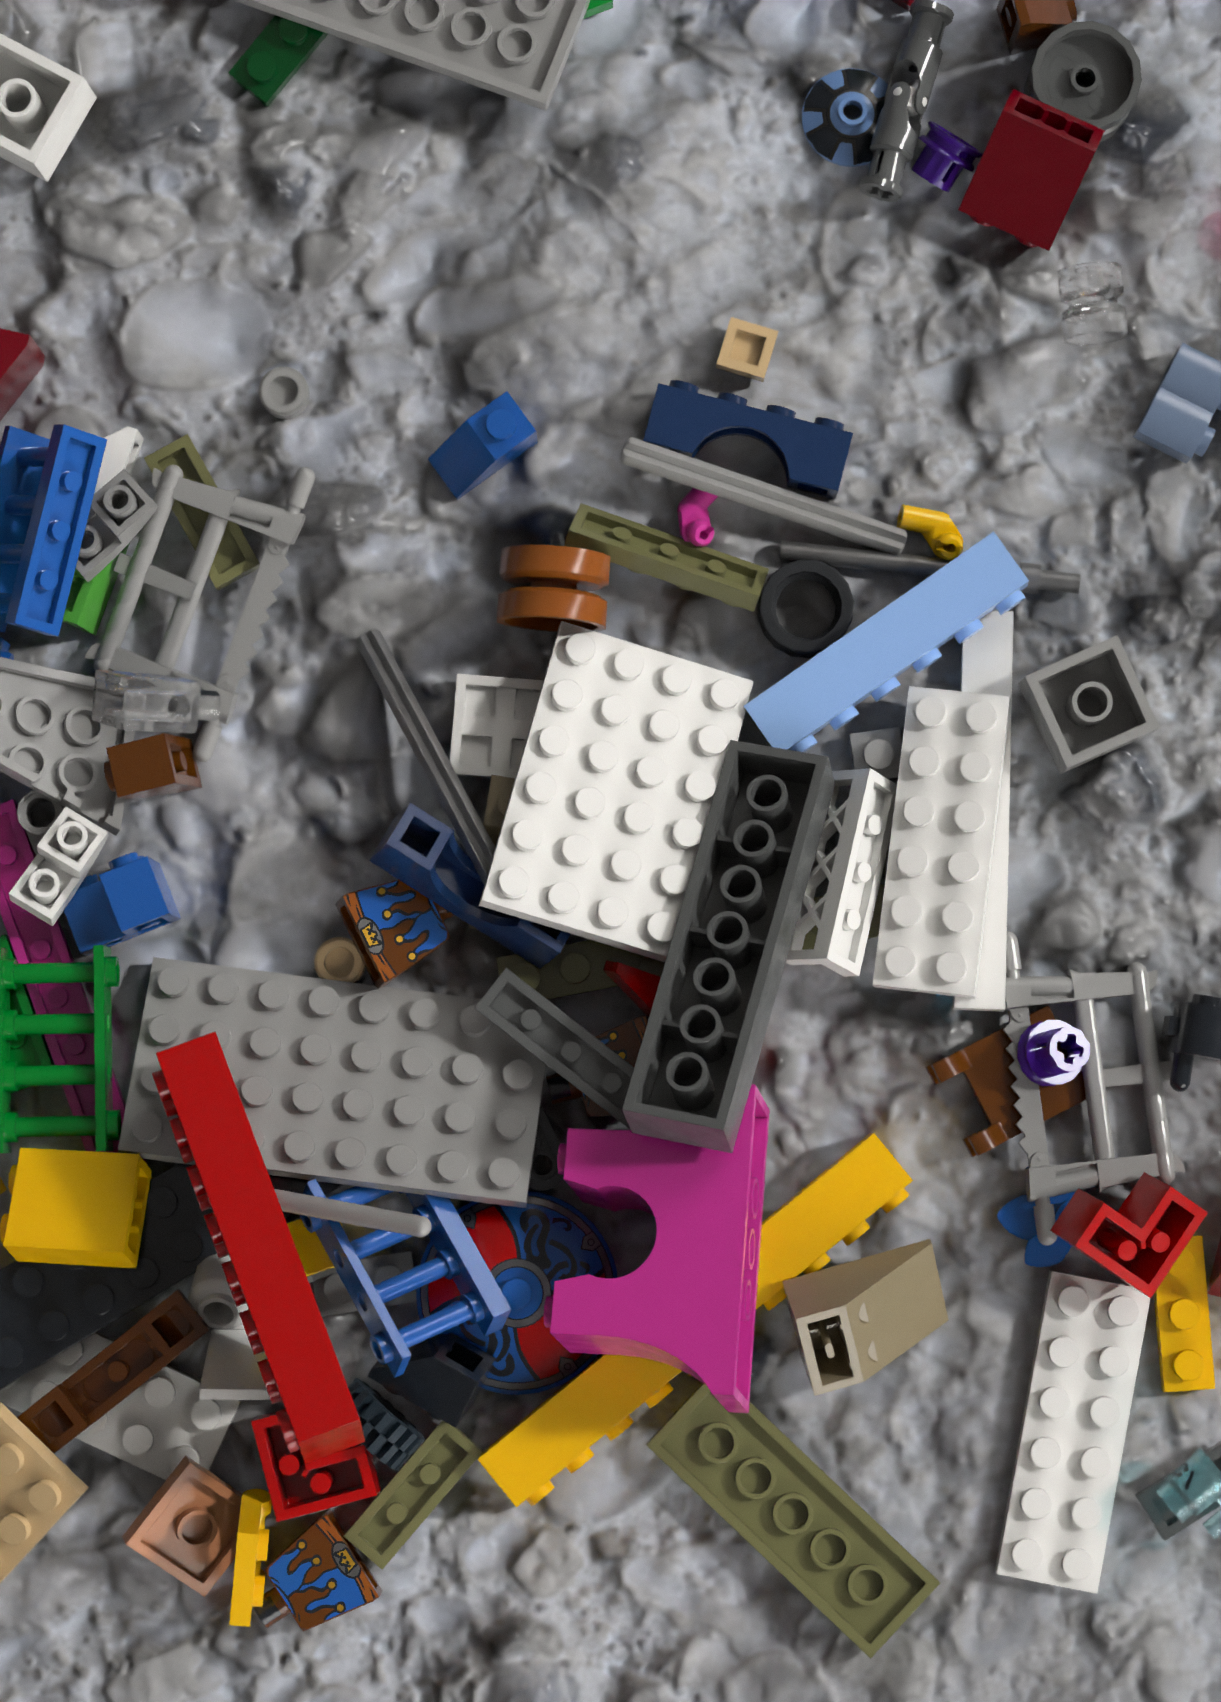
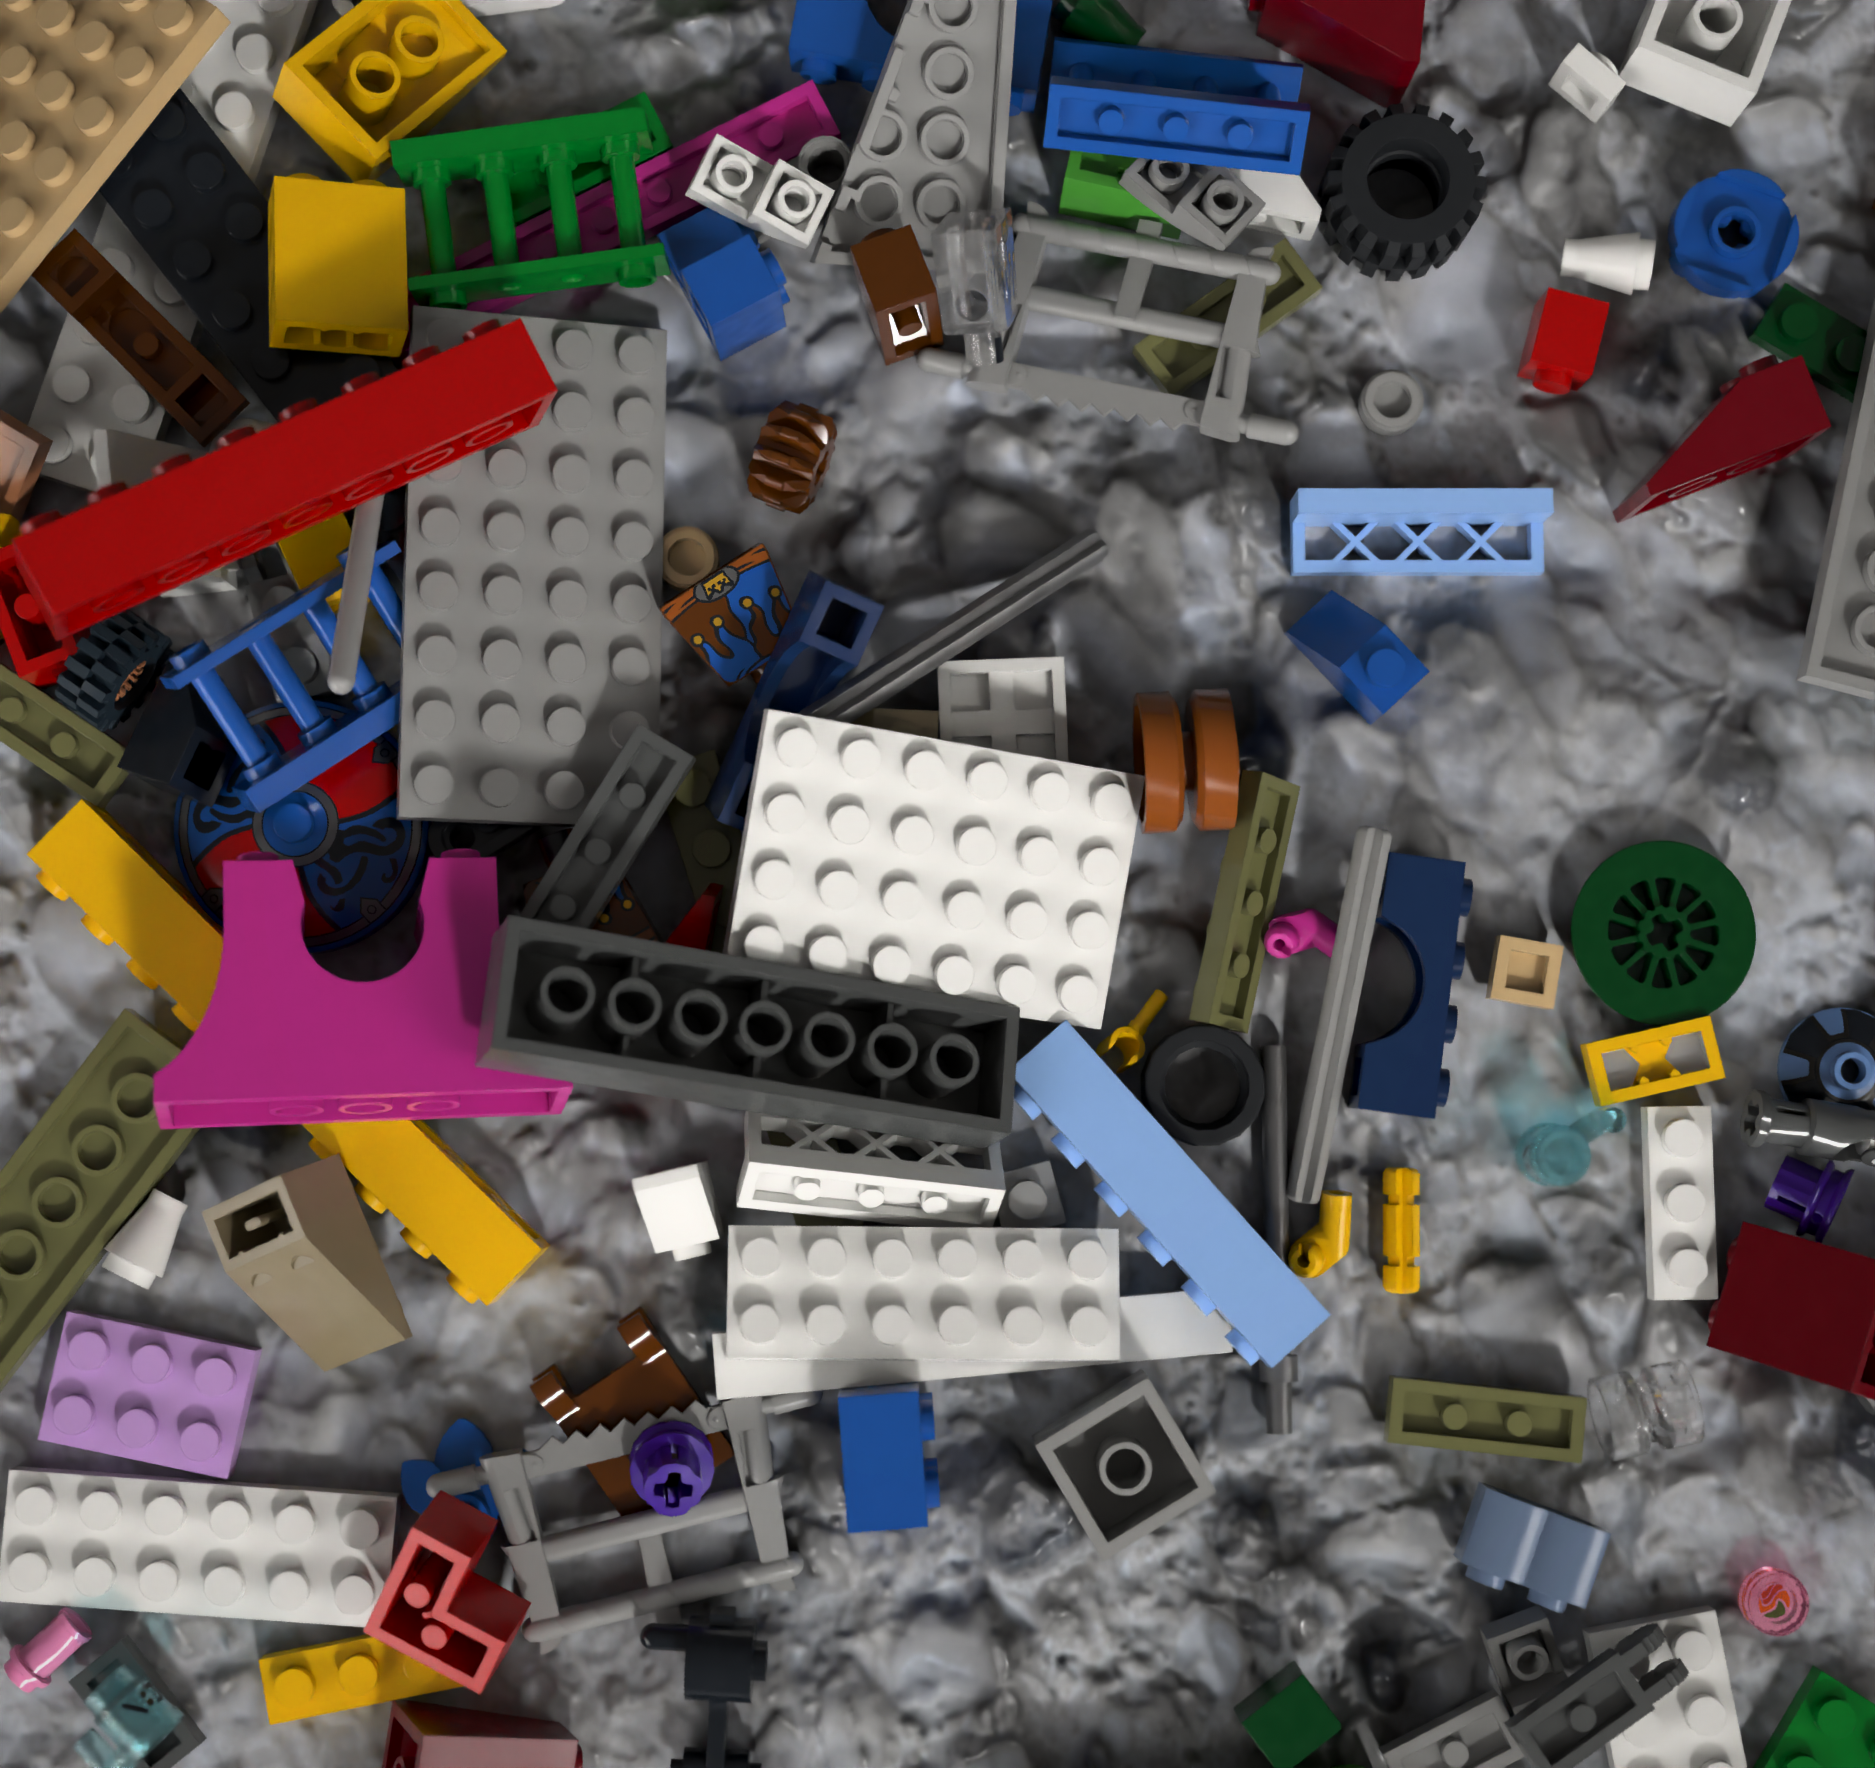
camera: 80 degrees right, 0 degrees up
none -> bright pink pin [4,1607,92,1693]
none -> lavender plate [37,1309,262,1479]
none -> white cone [102,1188,188,1290]
none -> white slope [631,1160,724,1261]
none -> reddish brown gear [747,400,837,514]
none -> blue brick [838,1381,940,1533]
none -> yellow hand [1096,989,1168,1074]
none -> light blue fence [1290,488,1554,576]
none -> black tyre [1317,103,1487,282]
none -> yellow axle [1383,1167,1420,1294]
none -> olive plate [1383,1375,1587,1463]
none -> clear light blue piece [1515,1107,1626,1186]
none -> red brick [1517,287,1610,394]
none -> white plate [1548,43,1627,123]
none -> white cone [1560,232,1656,296]
none -> dark green piece [1571,840,1756,1025]
none -> yellow piece [1580,1015,1726,1107]
none -> dark red slope [1613,354,1832,523]
none -> white plate [1641,1106,1718,1300]
none -> blue plate [1667,169,1799,299]

